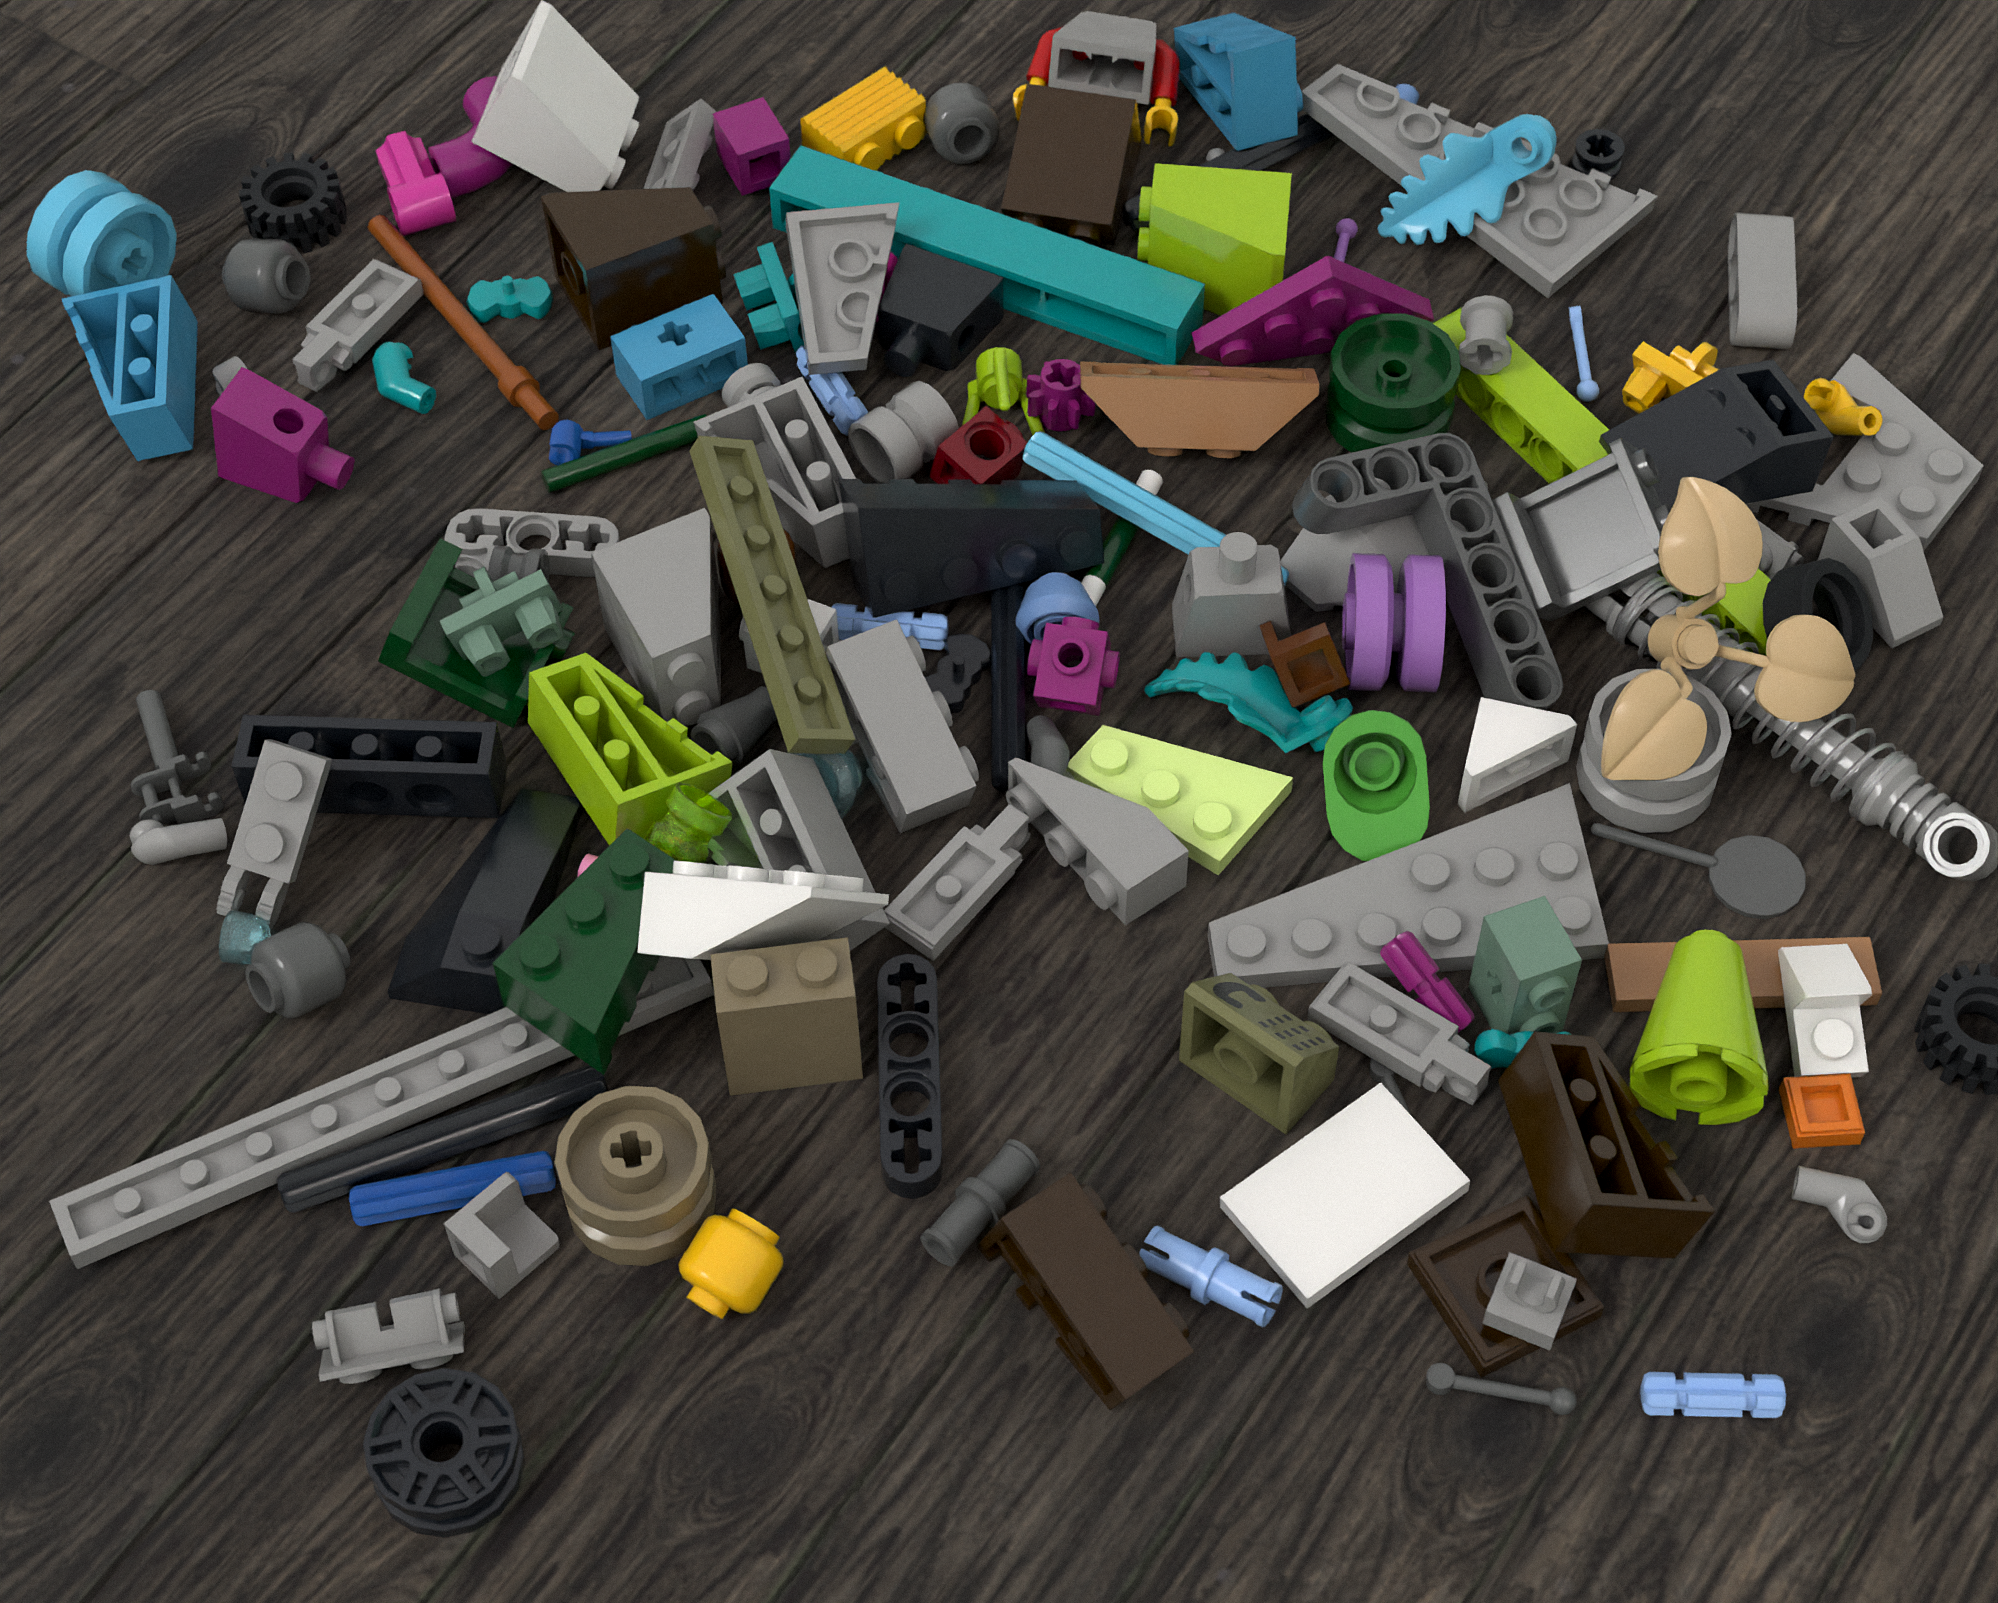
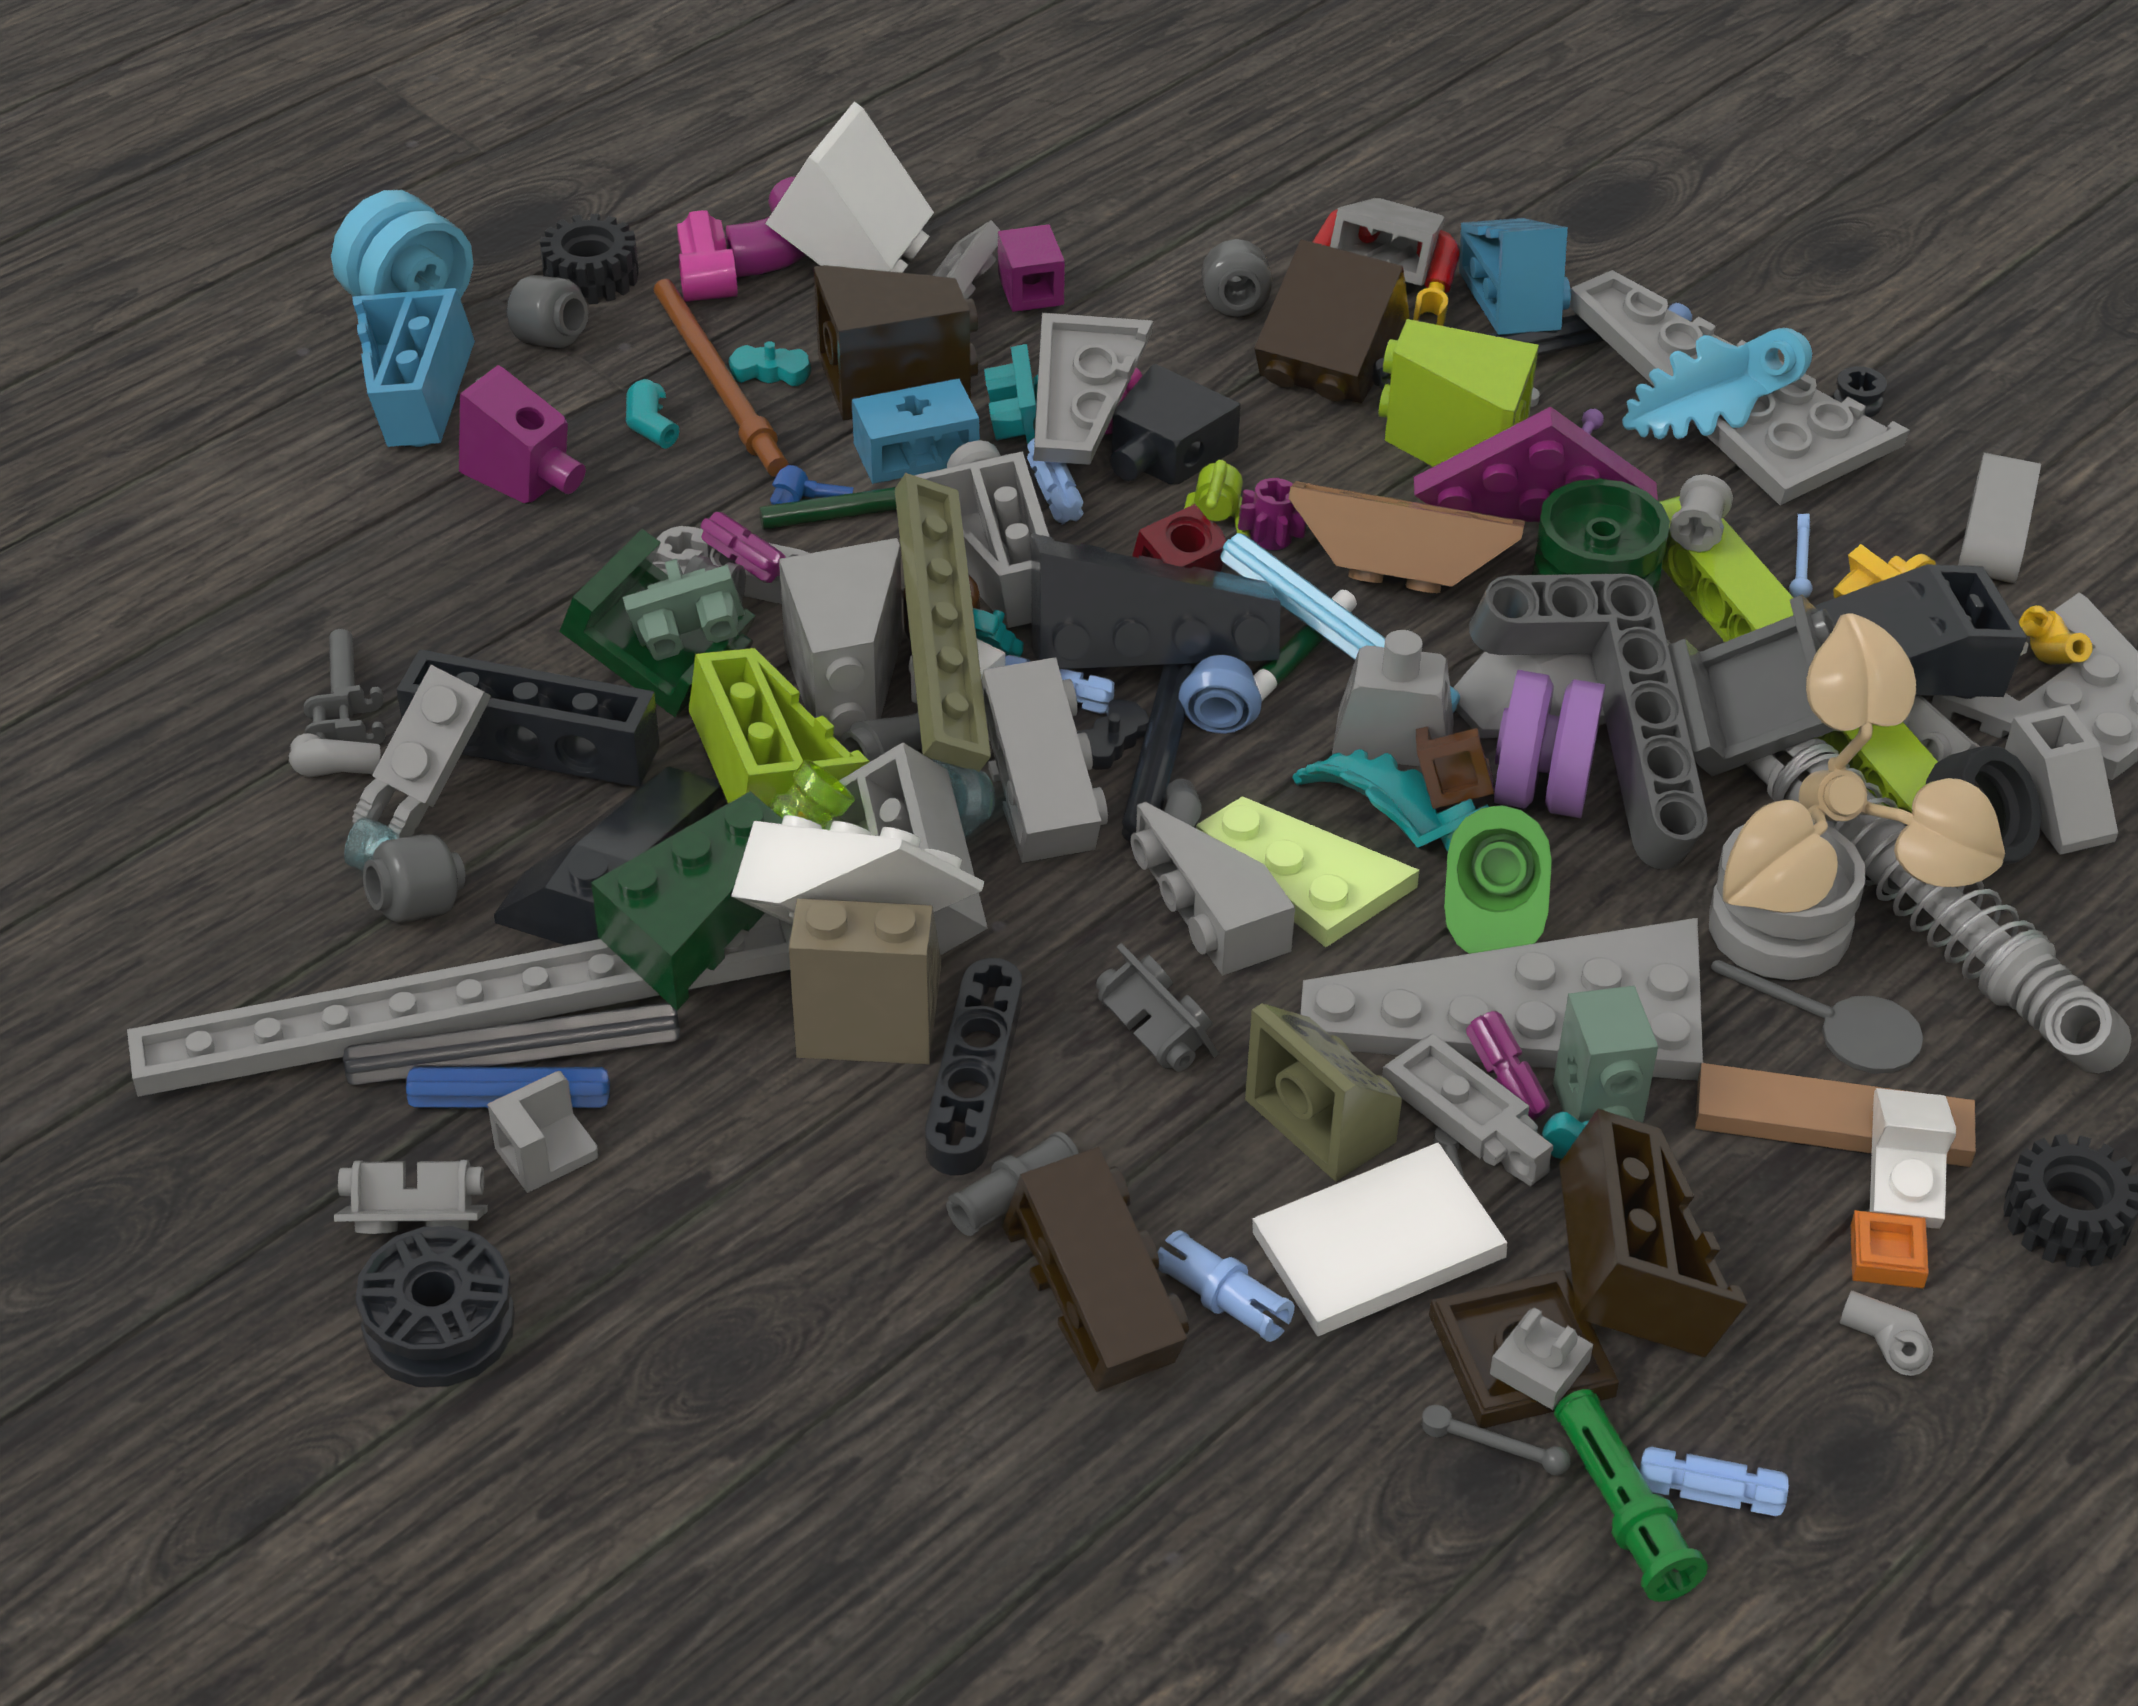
camera: 10 degrees right, 10 degrees down
light grey hinge [293,259,424,392] -> none
dark tan wheel [555,1086,717,1266] -> none
yellow head [679,1209,784,1319] -> none
teal brick [769,146,1205,365] -> none
yellow brick [800,66,927,171] -> none
light grey wheel [848,381,959,484] -> none
light grey hinge [884,804,1031,961] -> none
magenta brick [1027,617,1120,716] -> none
white slope [1458,697,1577,813] -> none
lime cone [1629,930,1769,1125] -> none
none -> magenta piece [700,512,786,583]
none -> teal piece [973,608,1024,657]
none -> dark grey hinge [1096,943,1219,1072]
none -> green pin [1554,1389,1708,1602]

